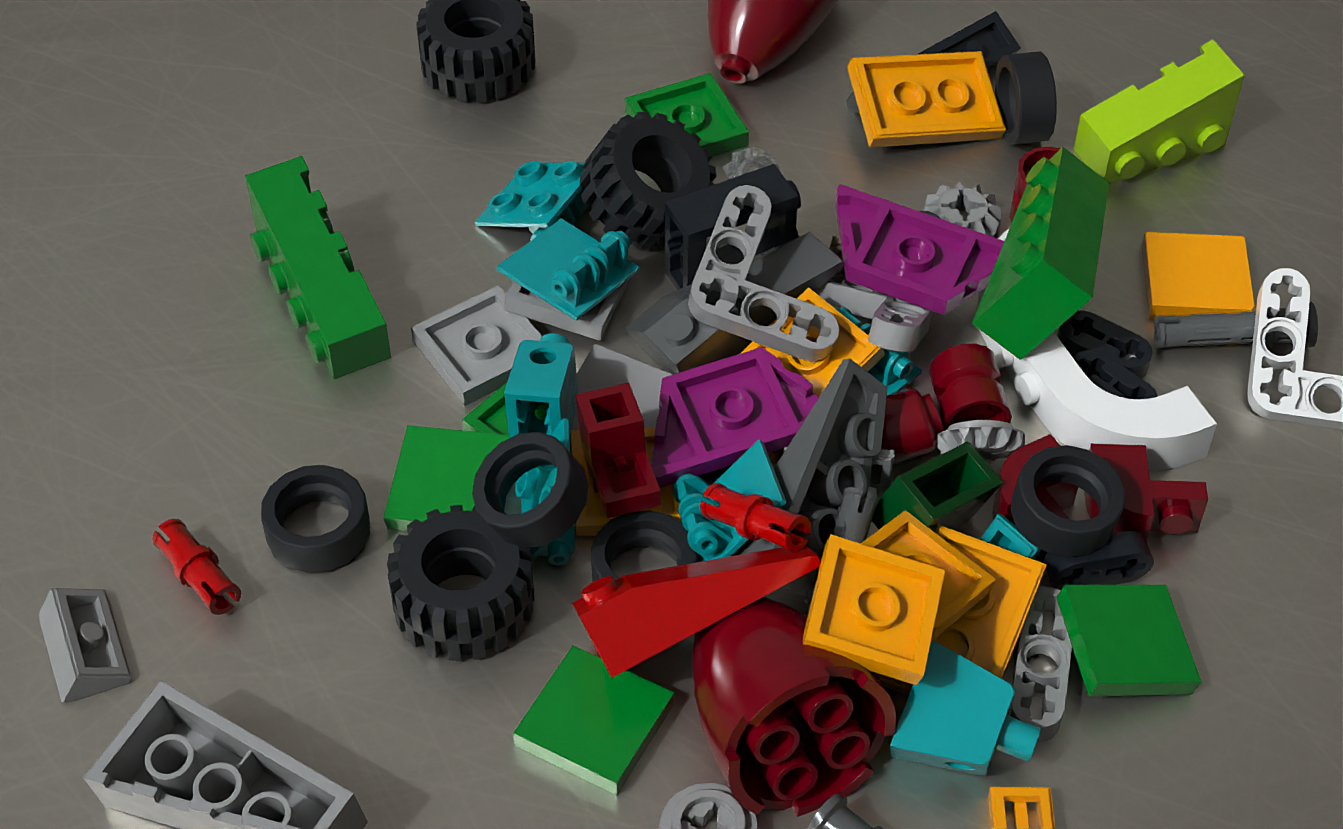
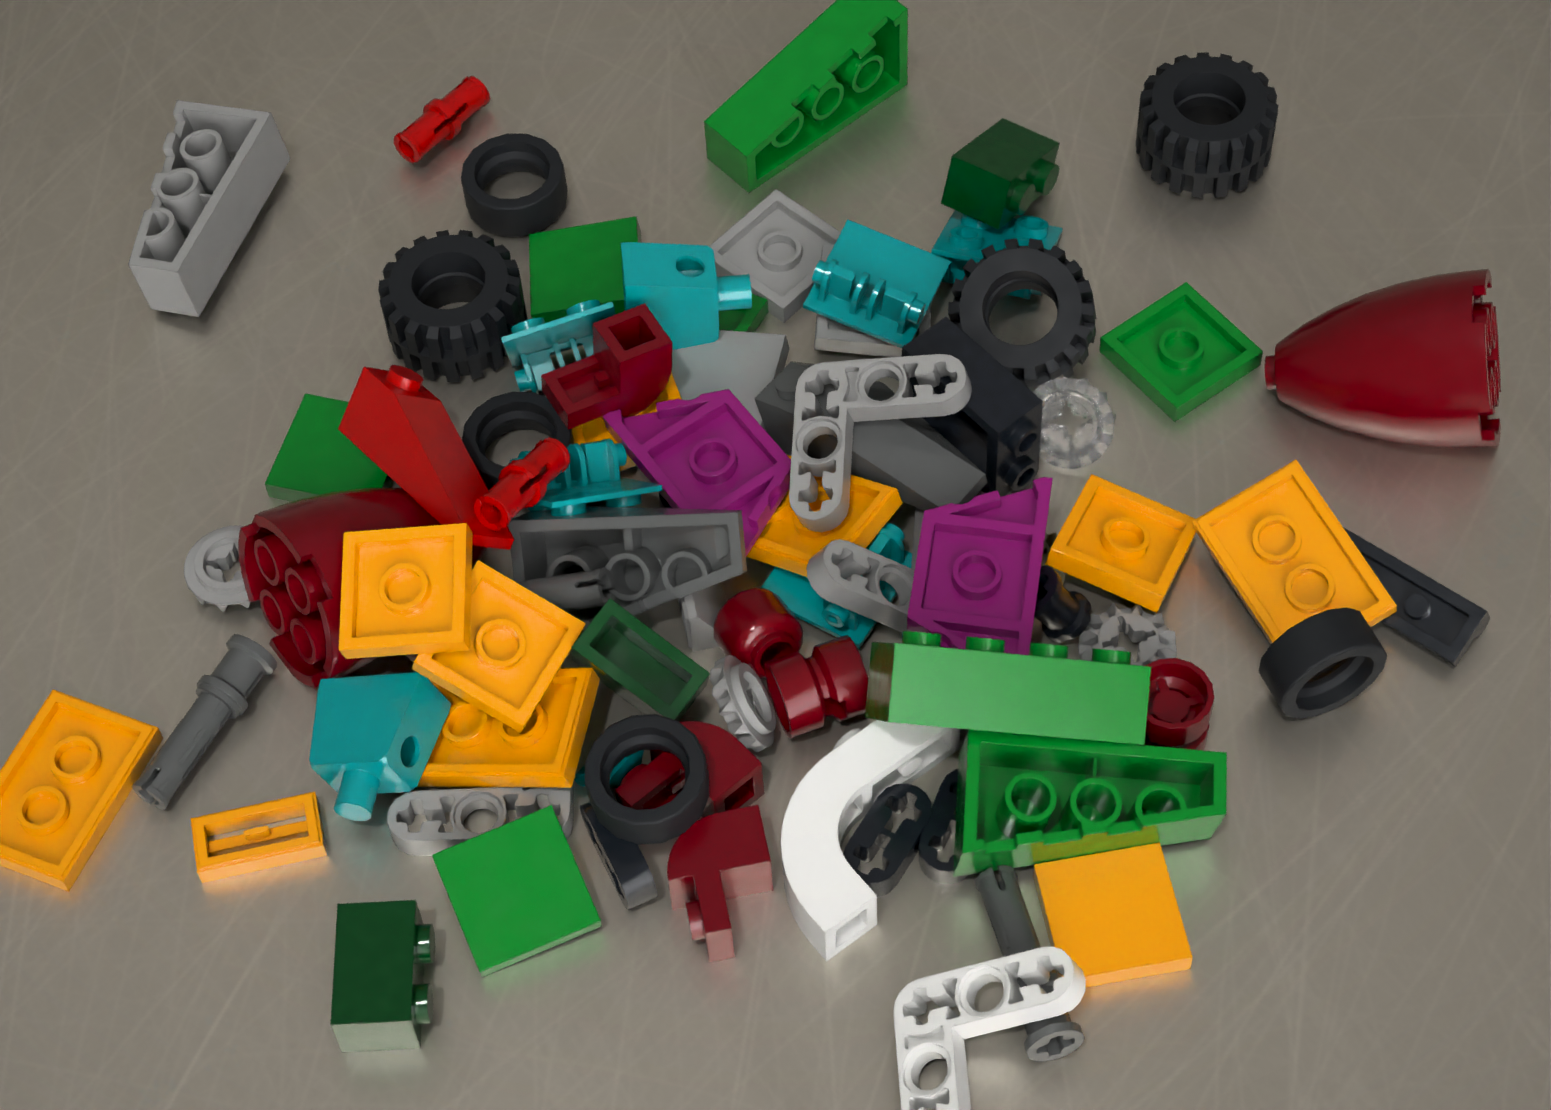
camera: 80 degrees right, 5 degrees up
light grey slope [39,588,131,702] -> none
black tyre [472,432,589,548] -> none
lime wedge [1074,39,1245,184] -> none
none -> dark green brick [330,900,435,1052]
none -> dark green brick [941,118,1060,230]
none -> green wedge [953,729,1227,877]
none -> light orange tile [1045,474,1196,613]

